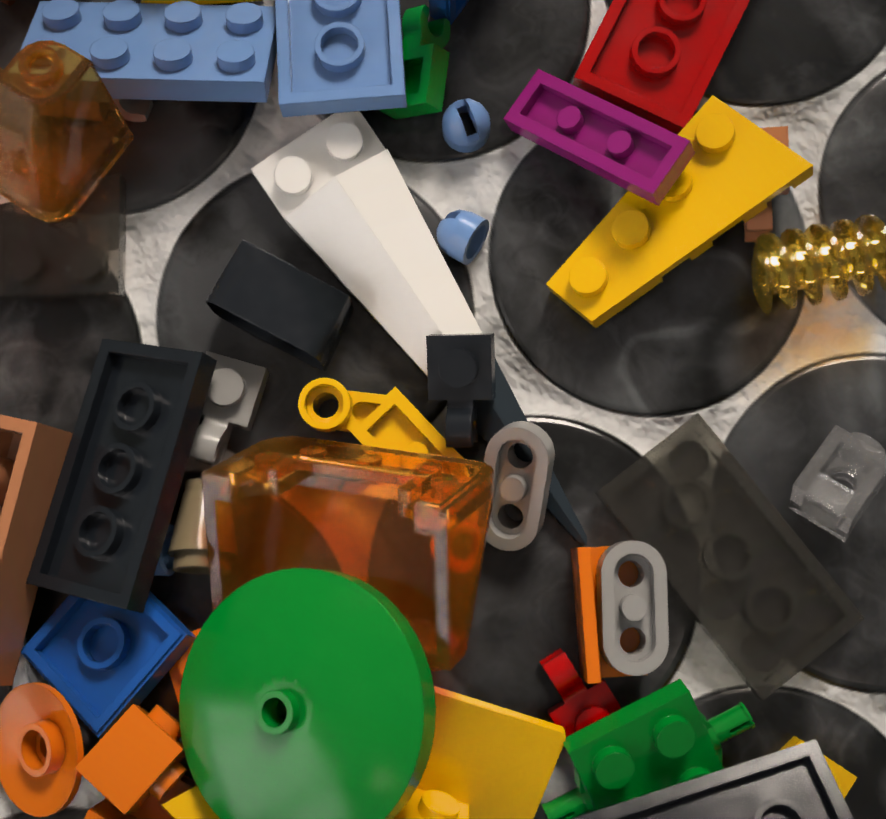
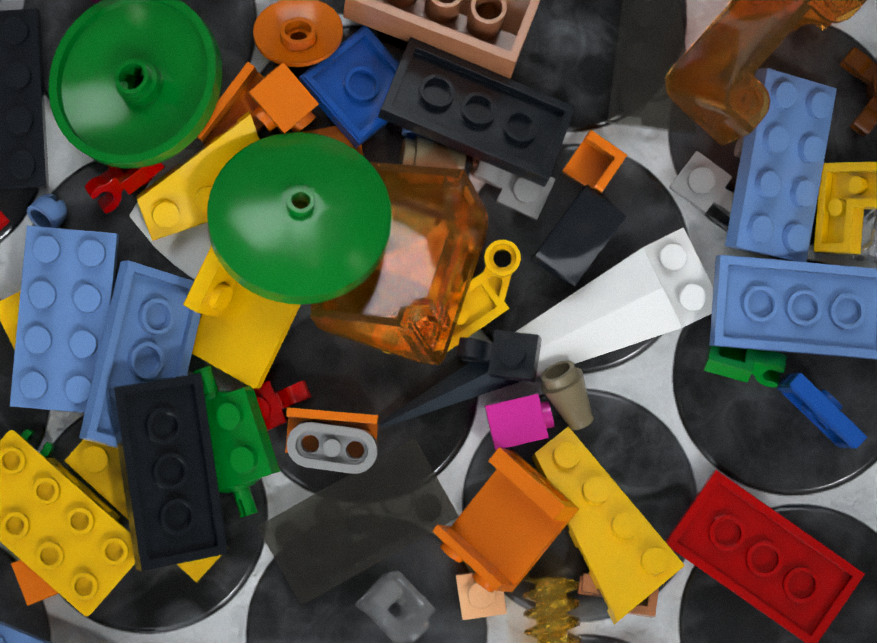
camera: 90 degrees right, 5 degrees up
medium blue hinge [436,209,489,265] -> none
medium blue hinge [442,98,491,153] -> none
light grey plate [476,421,555,551] -> none
magenta plate [503,69,695,206] -> none
none -> orange panel [432,447,579,593]
none -> light nougat plate [456,572,507,620]
none -> dark pink brick [484,394,555,450]
none -> dark tan cone [541,361,594,430]
none -> orange panel [562,130,627,194]
none -> light grey plate [669,151,734,217]

